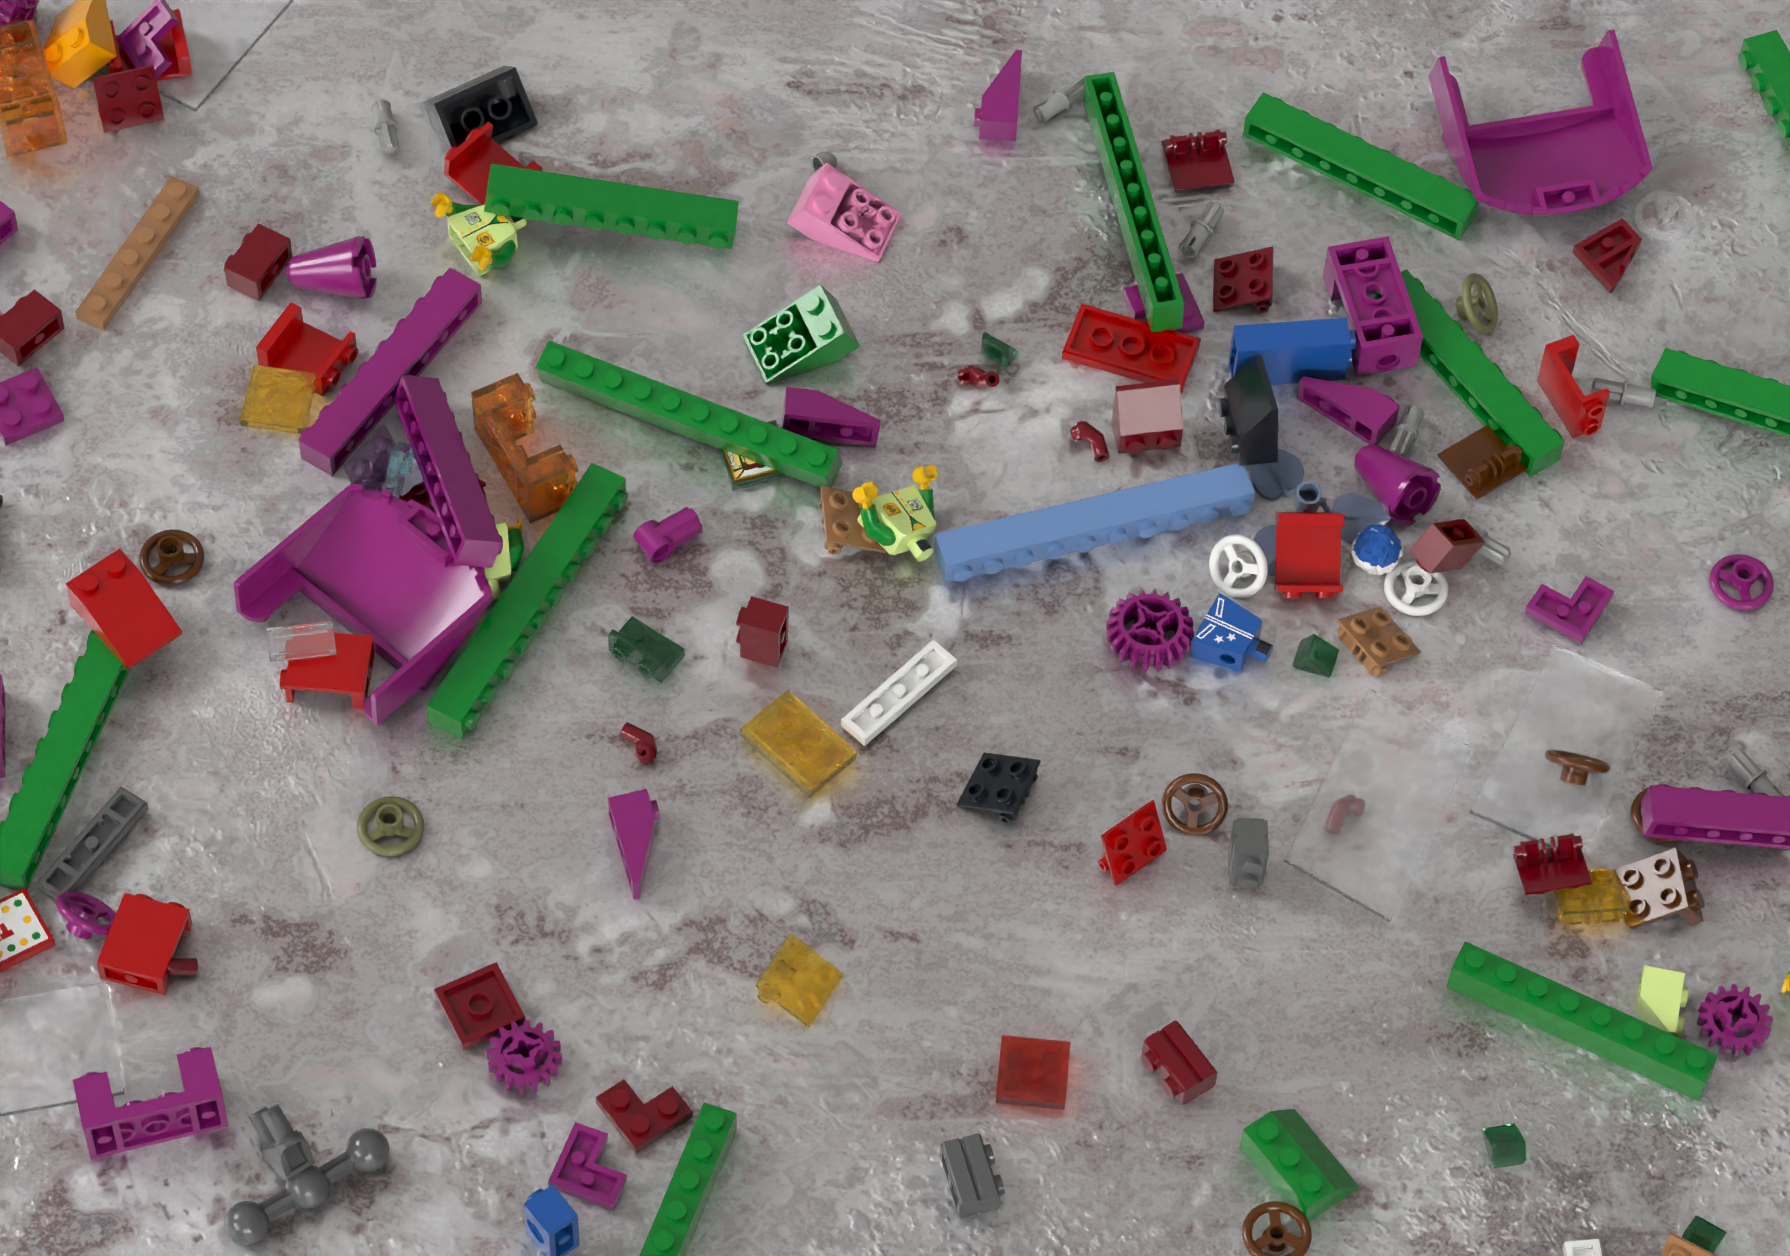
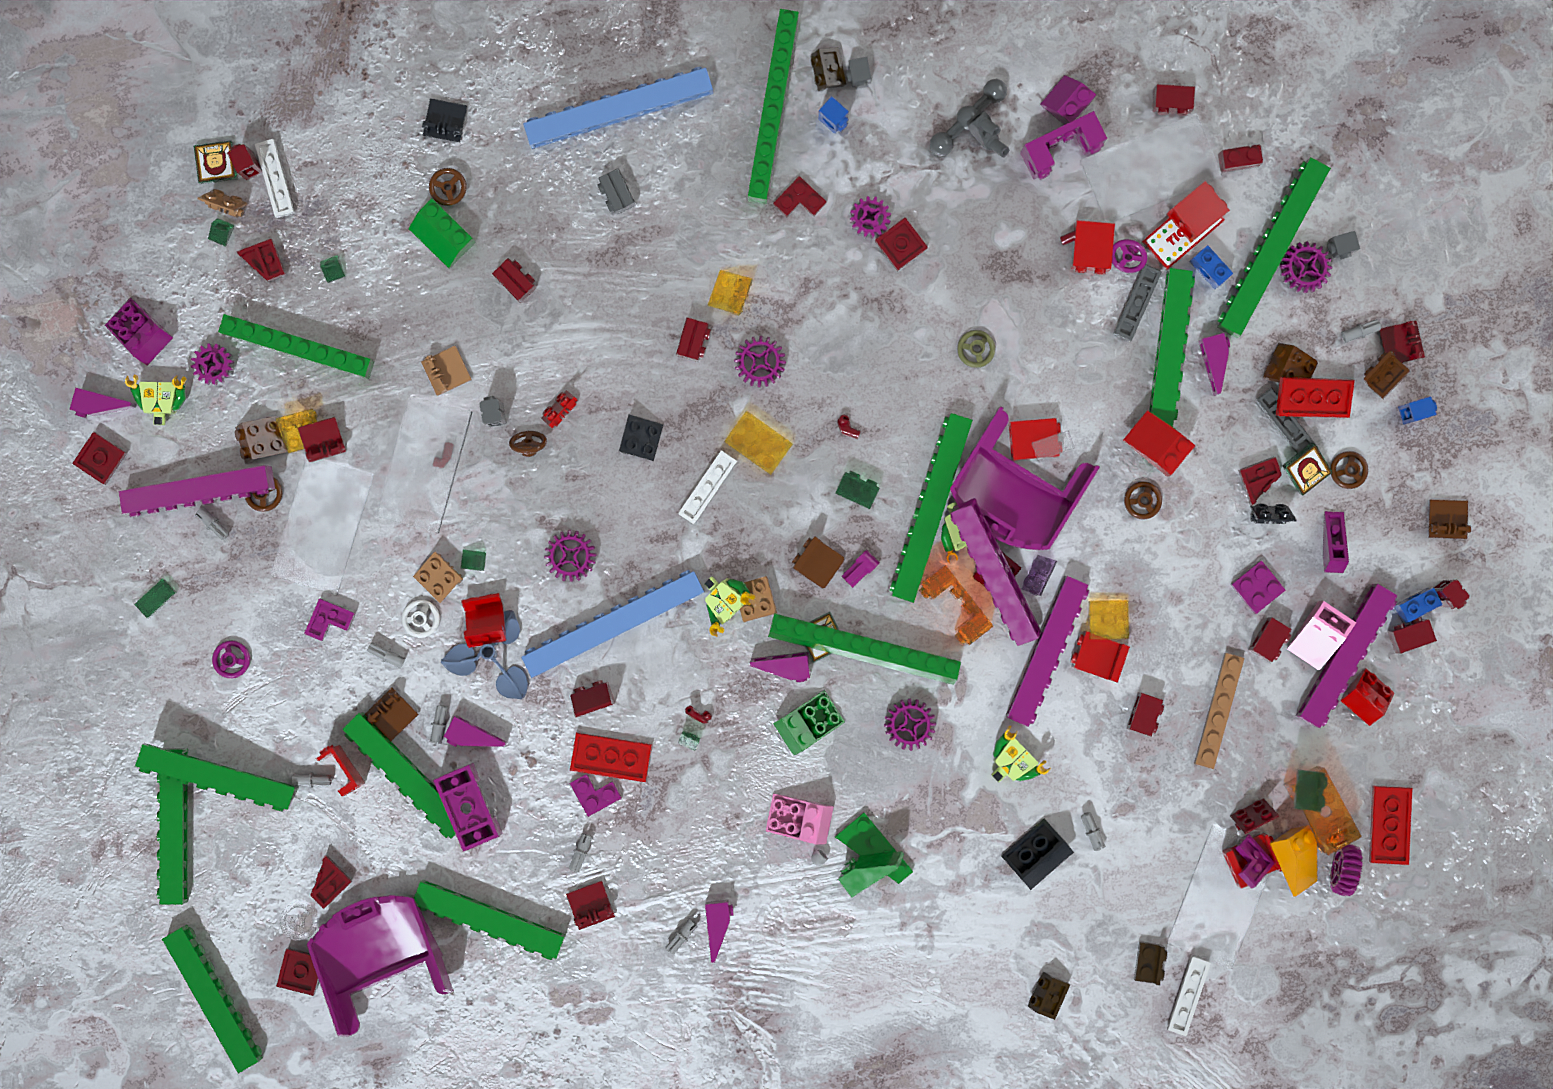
camera: 175 degrees right, 30 degrees up
magenta cone [286,236,377,299] -> none
clear light blue wing [385,442,415,499] -> none
red panel [444,122,542,205] -> none
green brick [484,164,739,249] -> none
magenta plate [548,1122,627,1210] -> none
magenta slope [608,789,660,900] -> none
dark red brick [736,596,789,668] -> none
clear red plate [995,1035,1070,1110] -> none
dark red arm [1070,421,1109,462] -> none
green brick [1083,72,1184,332] -> none
blue torso [1190,593,1274,671] -> none
white piece [1209,534,1268,599] -> none
dark red hinge [1213,246,1274,313] -> none
black slope [1218,355,1278,466] -> none
blue brick [1228,318,1356,385] -> none
blue piece [1351,525,1403,575] -> none
magenta cone [1354,444,1441,526] -> none
dark red brick [1409,519,1485,574] -> none
olive piece [1456,273,1498,334] -> none
reddish brown piece [1545,750,1610,786] -> none
yellowish green slope [1635,965,1689,1037] -> none
none -> dark red wing [237,239,286,282]
none -> dark red plate [276,948,319,996]
none -> medium nougat hinge [421,345,472,396]
none -> dark red brick [676,317,711,362]
none -> magenta gear [734,336,786,388]
none -> reddish brown bracket [792,536,844,588]
none -> green wing [834,812,913,884]
none -> green slope [838,851,904,898]
none -> magenta gear [884,698,936,751]
none -> magenta slope [1040,75,1096,125]
none -> clear green bracket [1293,769,1328,812]

